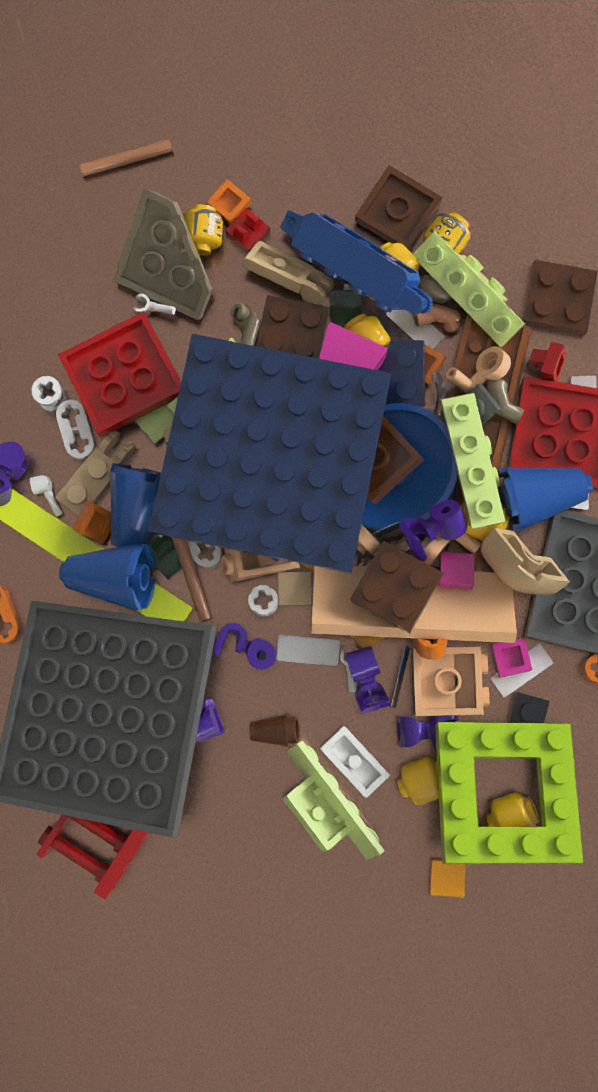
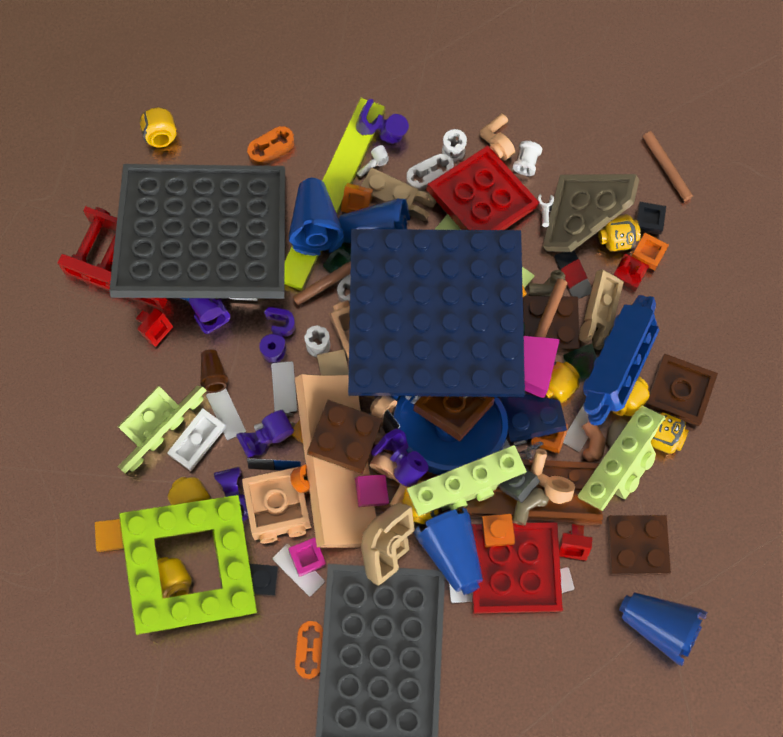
camera: 75 degrees right, 10 degrees down
none -> red tile [135,308,173,347]
none -> white sticker [206,388,246,440]
none -> light nougat plate [480,113,515,161]
none -> orange plate [481,514,515,547]
none -> white bush [513,141,542,176]
none -> nougat bar [534,278,567,338]
none -> sticker [554,250,592,298]
none -> black plate [636,202,666,235]

